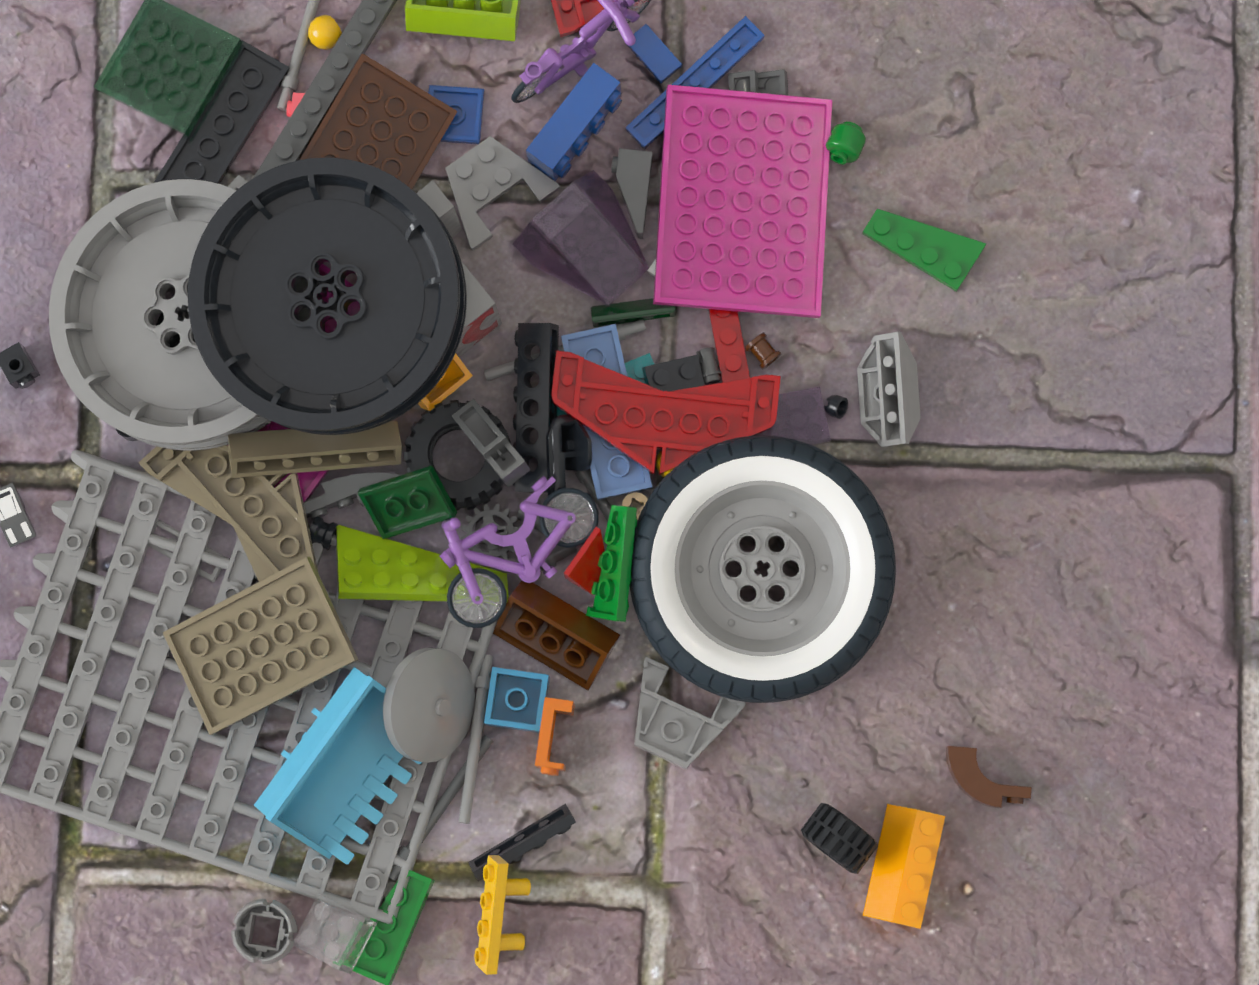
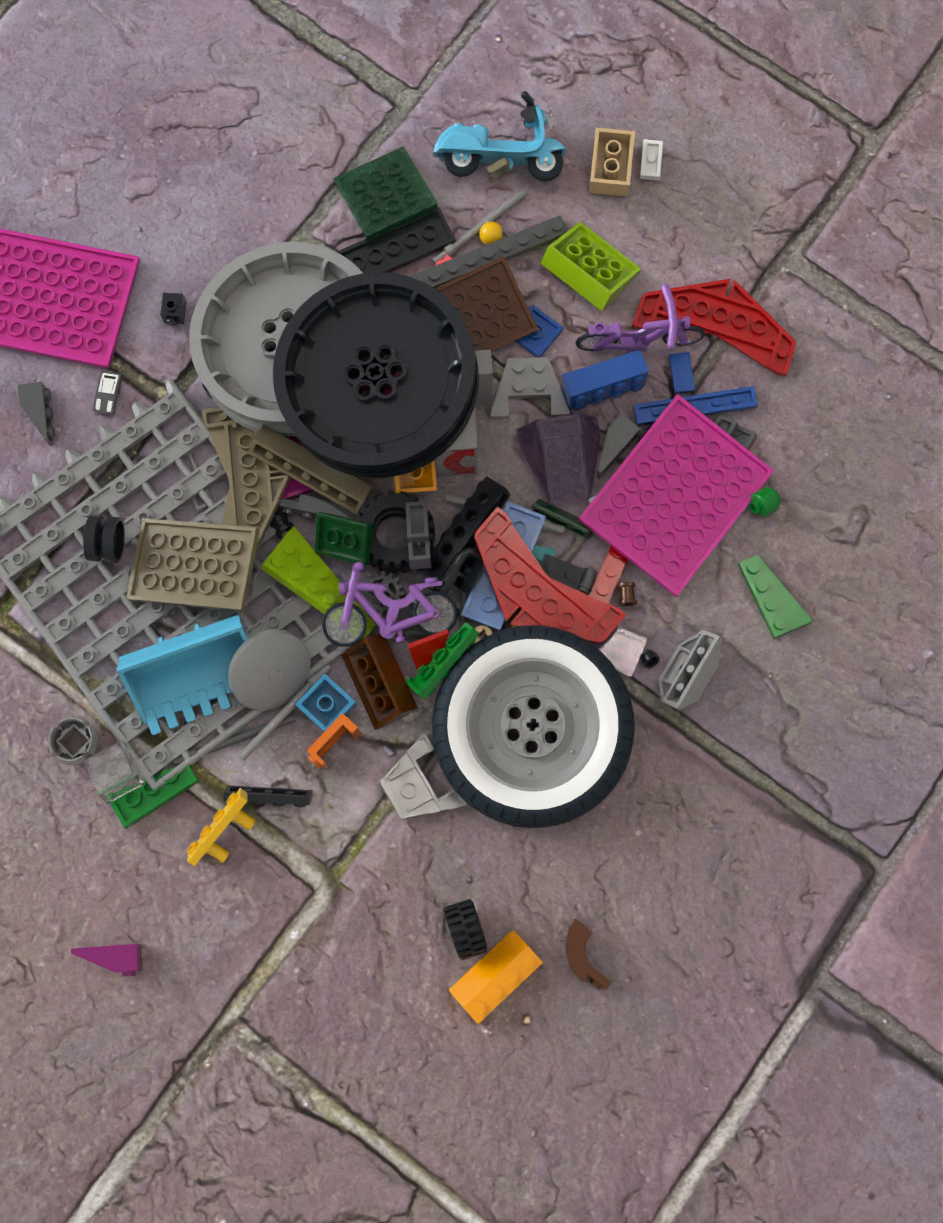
camera: 30 degrees right, 5 degrees down
none -> black wheel [83,515,125,563]

